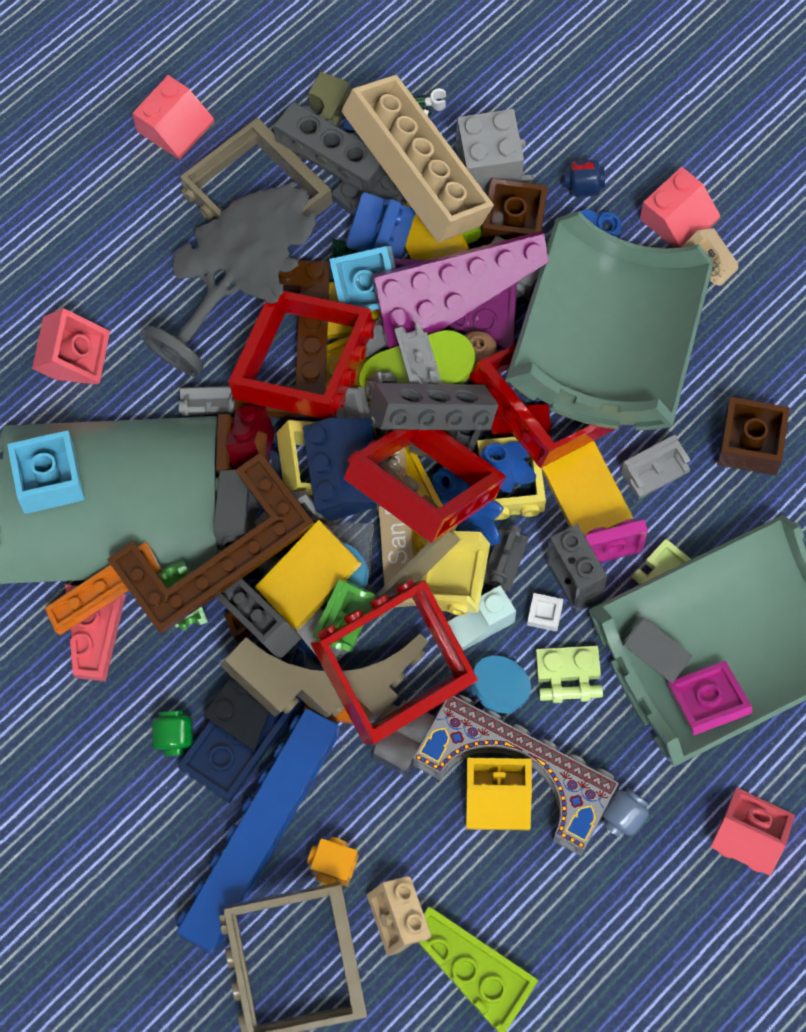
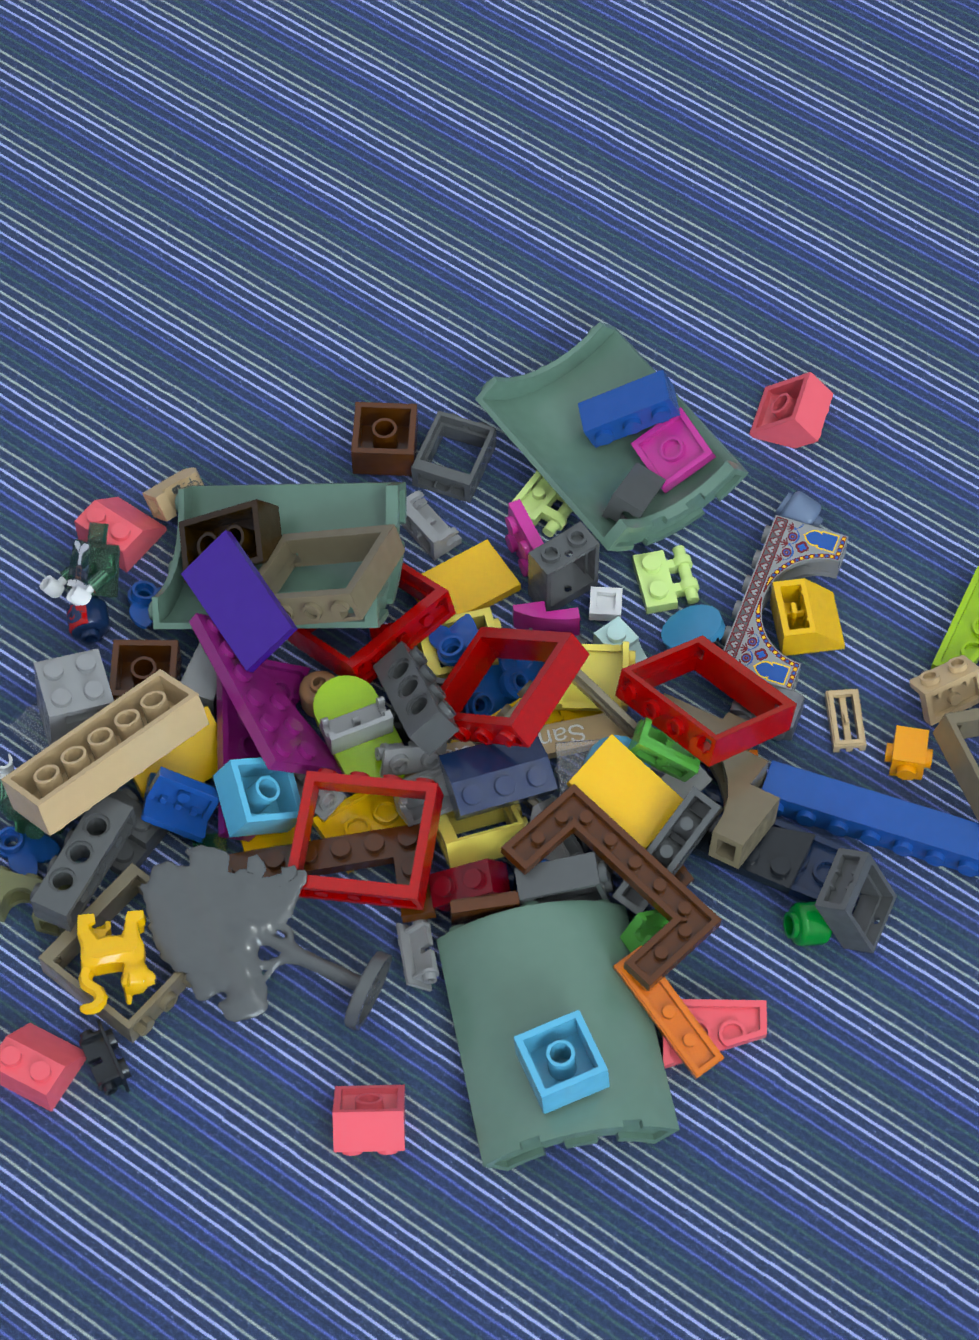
camera: 100 degrees left, 10 degrees down
none -> torso [39,522,120,606]
none -> yellow animal [77,910,156,1015]
none -> black hinge [79,1019,132,1096]
none -> dark brown slope [178,499,282,584]
none -> dark purple tile [181,530,298,673]
none -> dark tan window [258,524,405,625]
none -> dark grey window [411,410,496,503]
none -> dark pink slope [513,601,580,636]
none -> blue brick [578,369,681,448]
none -> dark grey window [815,848,897,953]
none -> tan tile [825,689,867,753]

